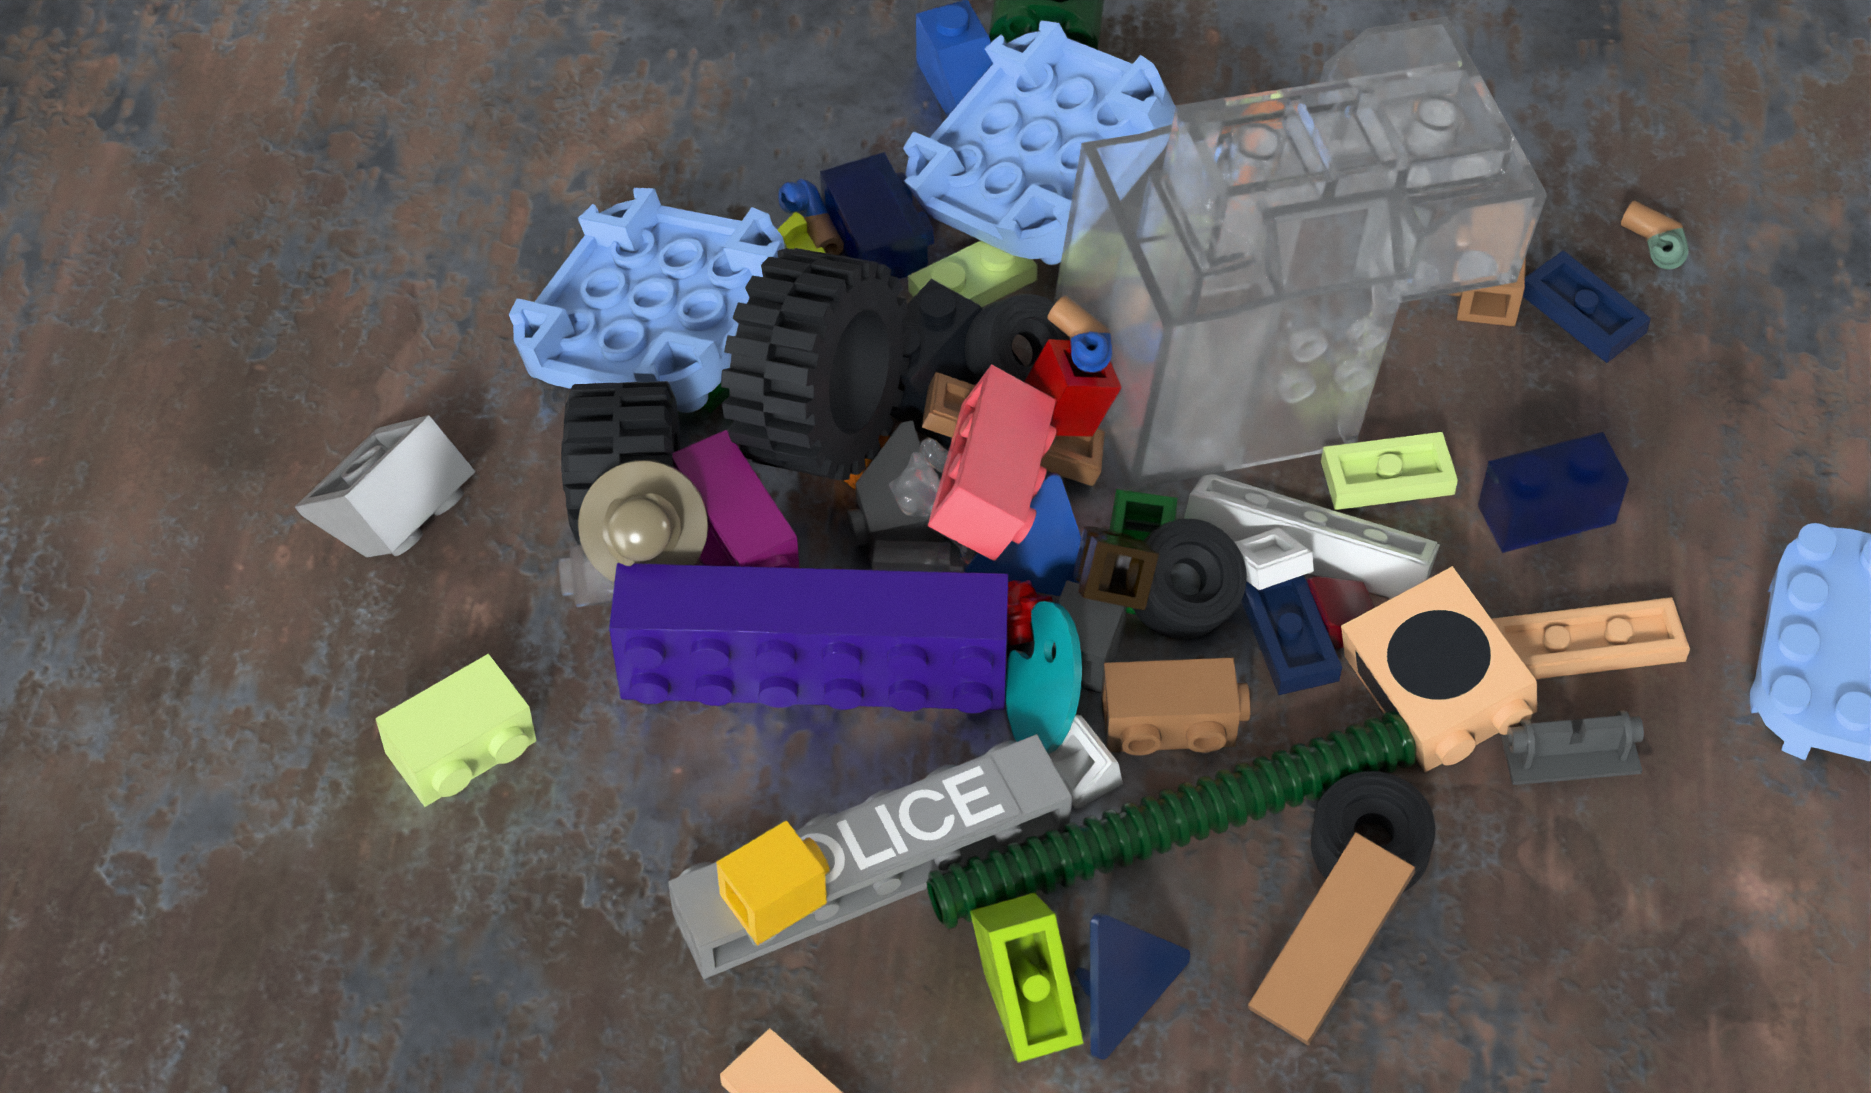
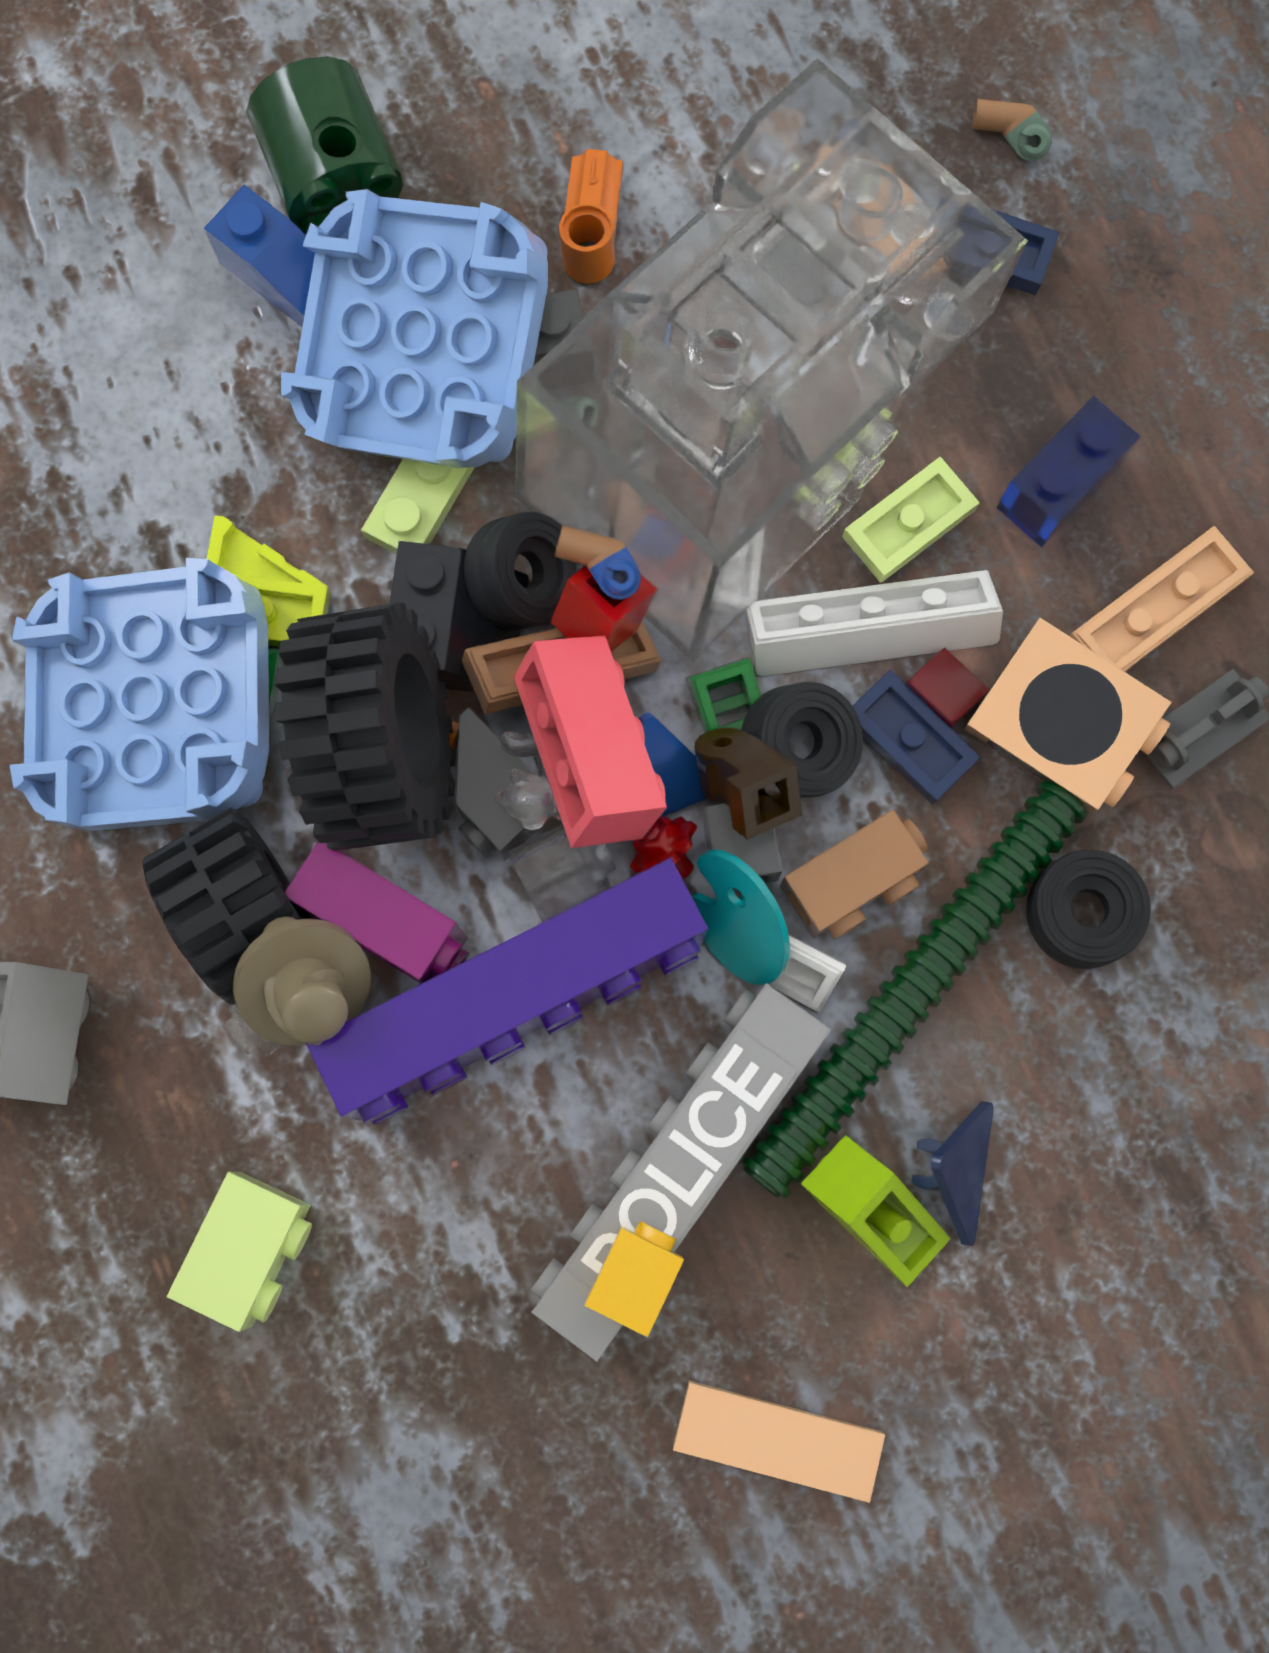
camera: 30 degrees left, 25 degrees up
arm [778,179,844,255] -> none
clear blue brick [820,152,934,279] -> none
white tile [1235,528,1313,590] -> none
medium nougat tile [1248,832,1415,1046] -> none

